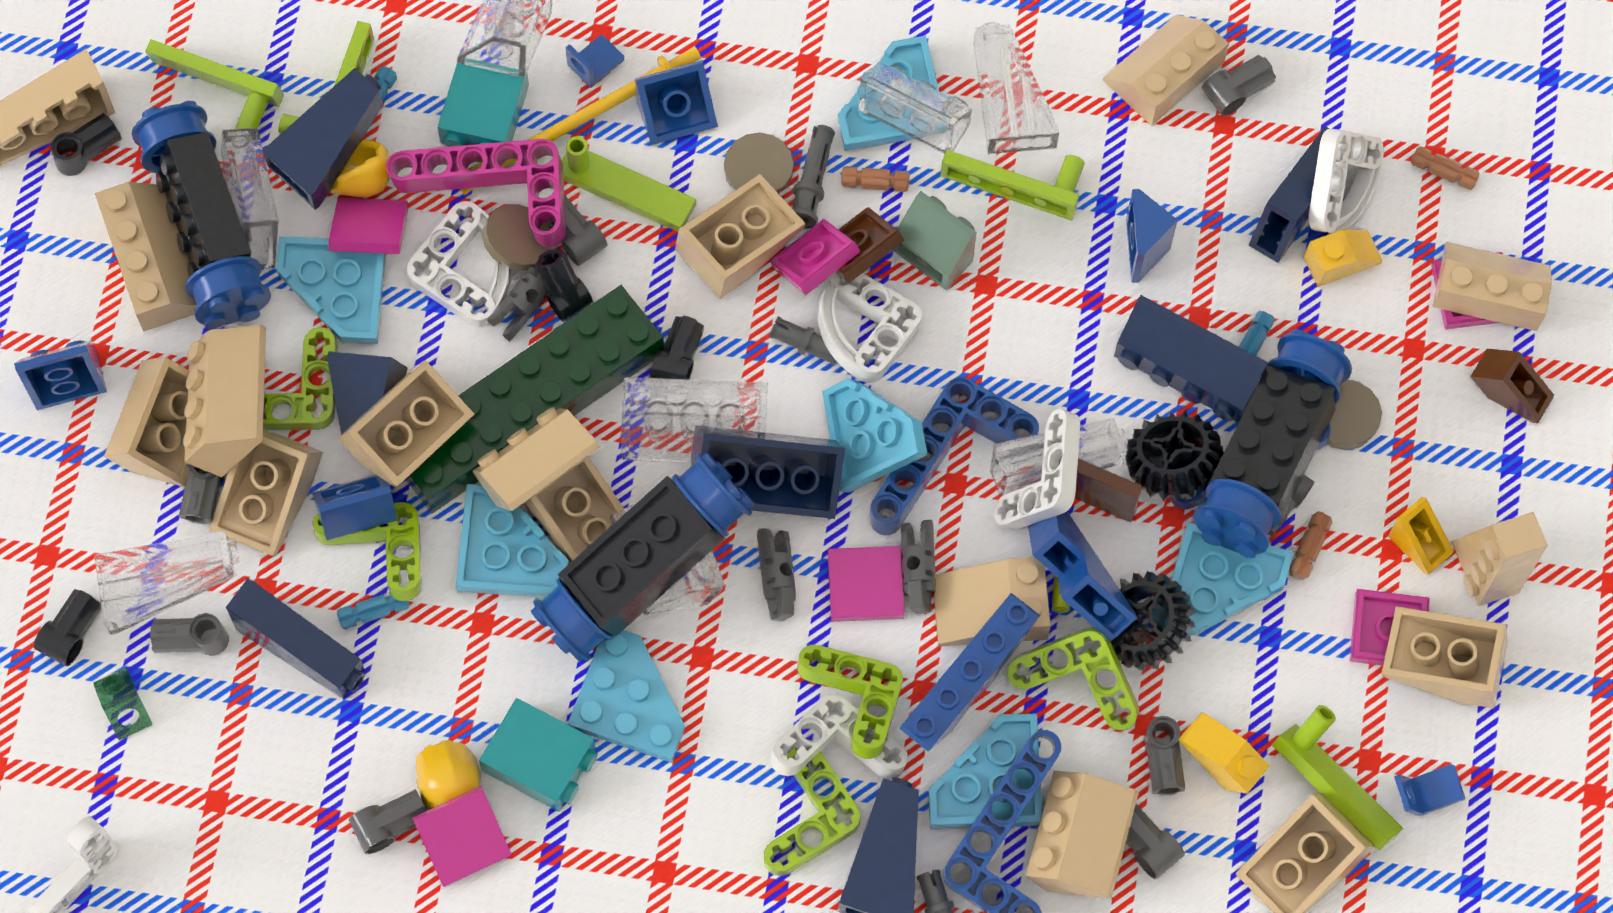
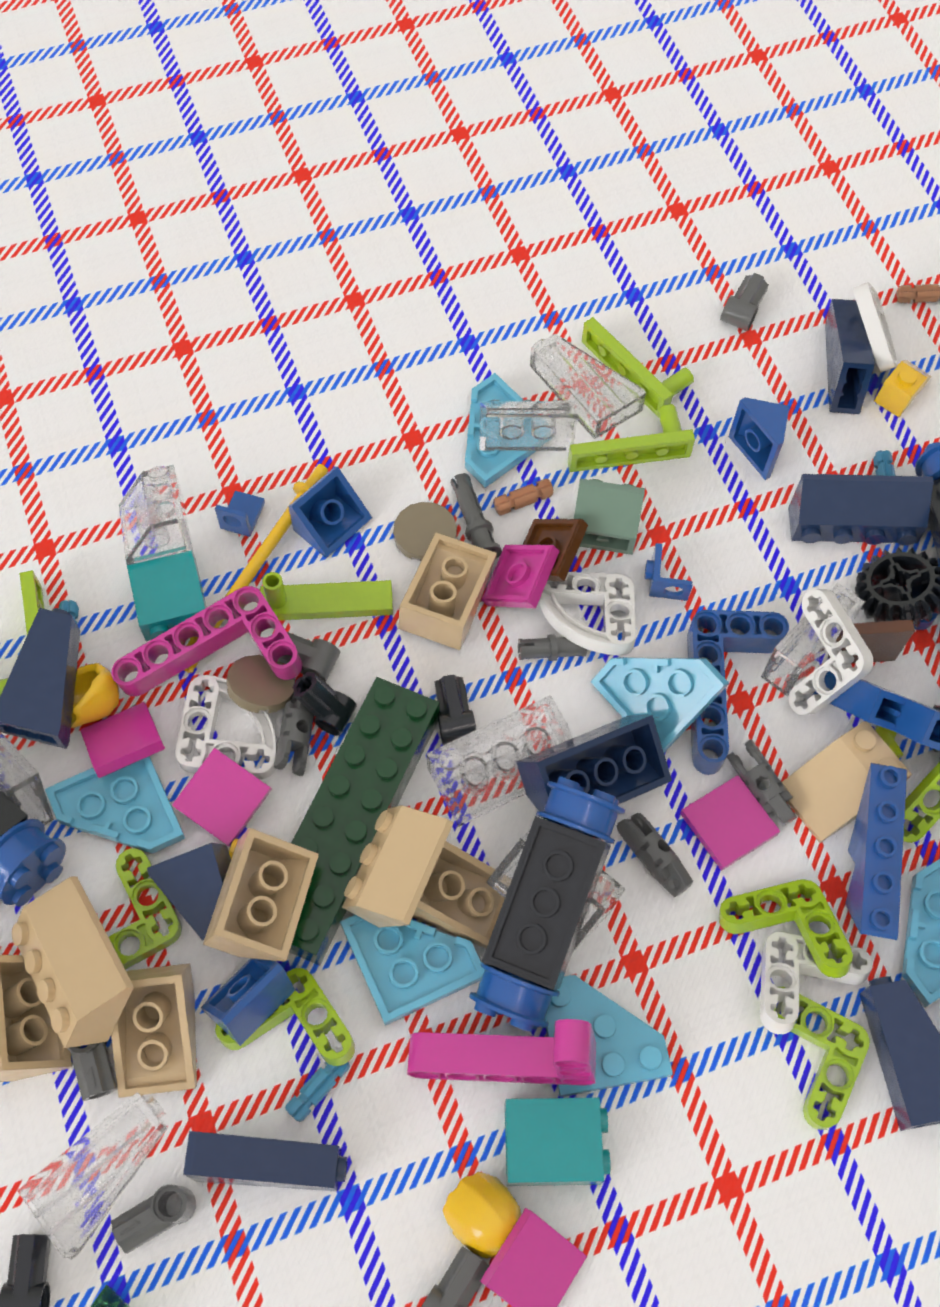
camera: 30 degrees left, 5 degrees down
tan slope [1103,15,1229,126] -> none
none -> dark pink tile [172,748,272,847]
none -> dark pink beam [407,1019,596,1085]
none -> lime piece [581,317,694,417]
none -> blue bracket [644,543,693,601]

